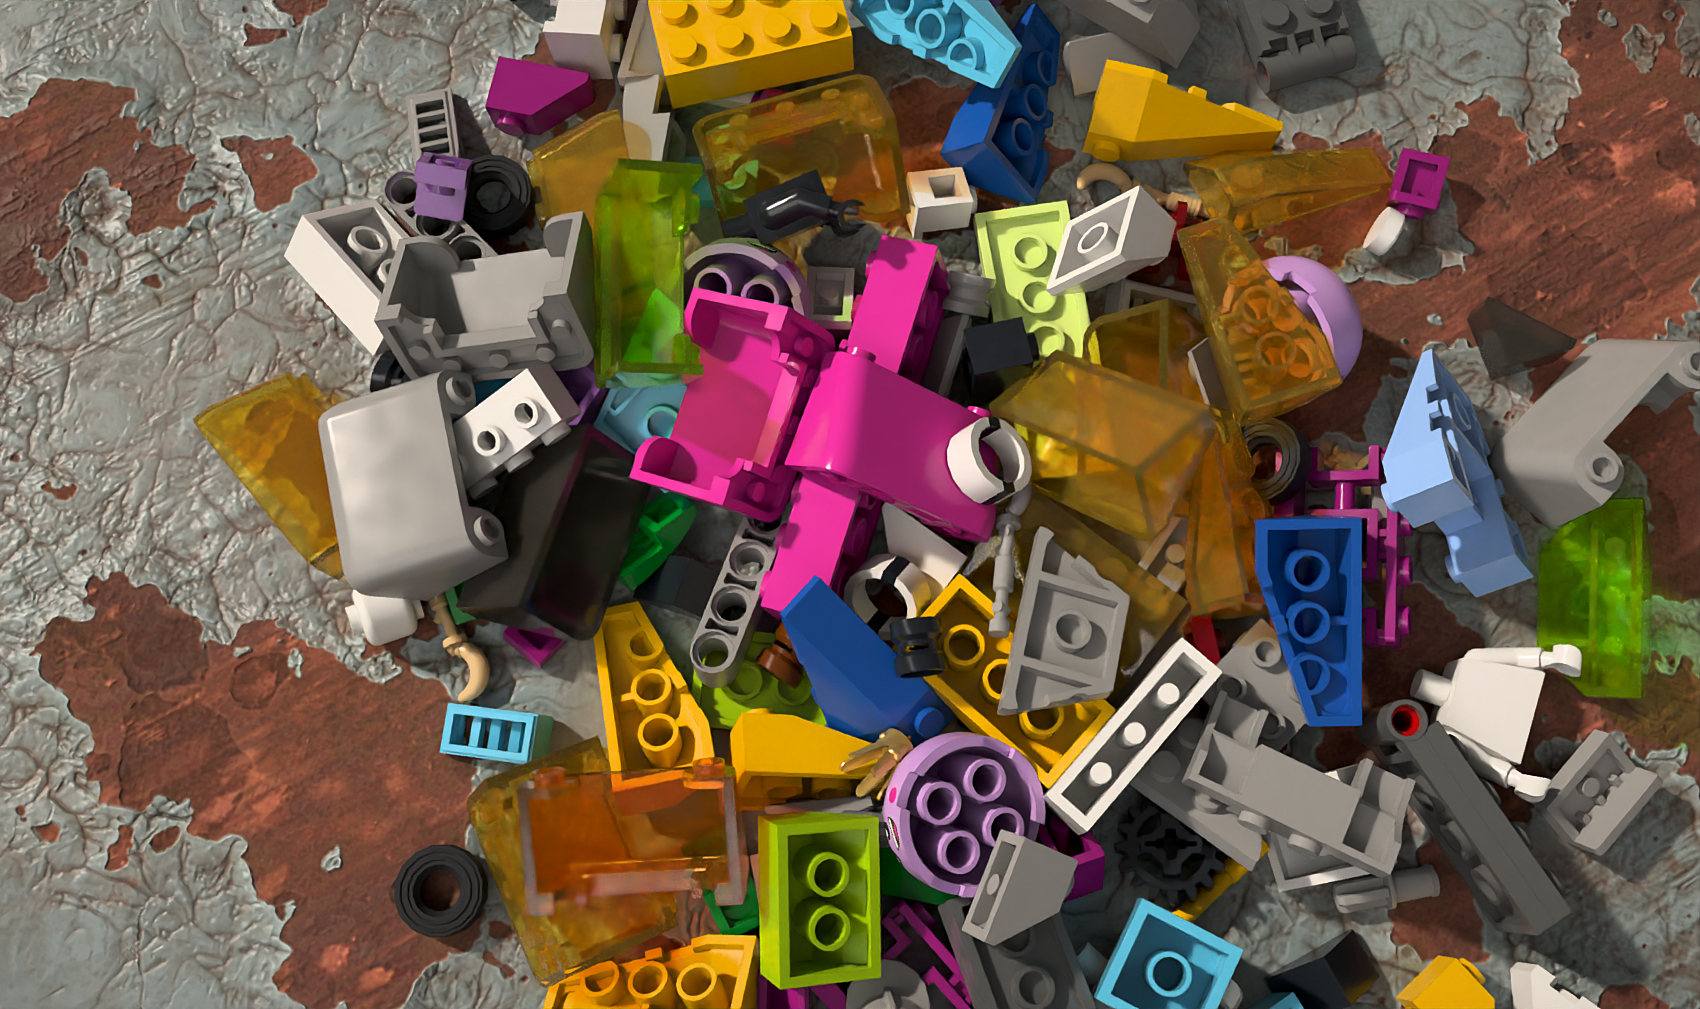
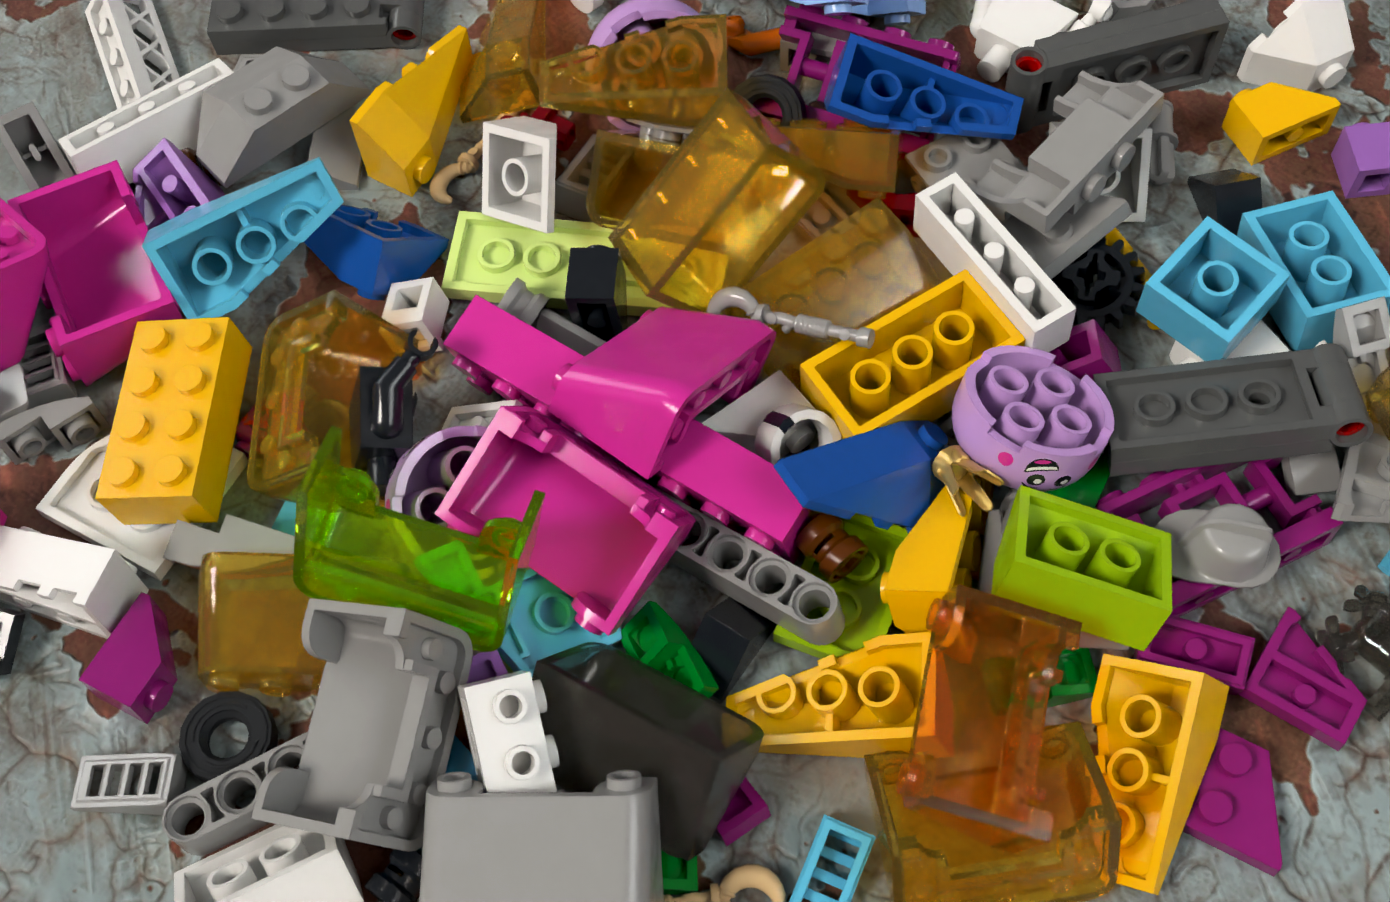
camera: 70 degrees left, 15 degrees down
medium lavender slope [414,151,473,222] -> none
black wheel [889,616,947,679] -> none
white piece [947,416,1032,505] -> none
light grey slope [962,829,1078,946] -> none
light grey wing [997,526,1130,716] -> none
none -> orange arm [721,15,781,56]

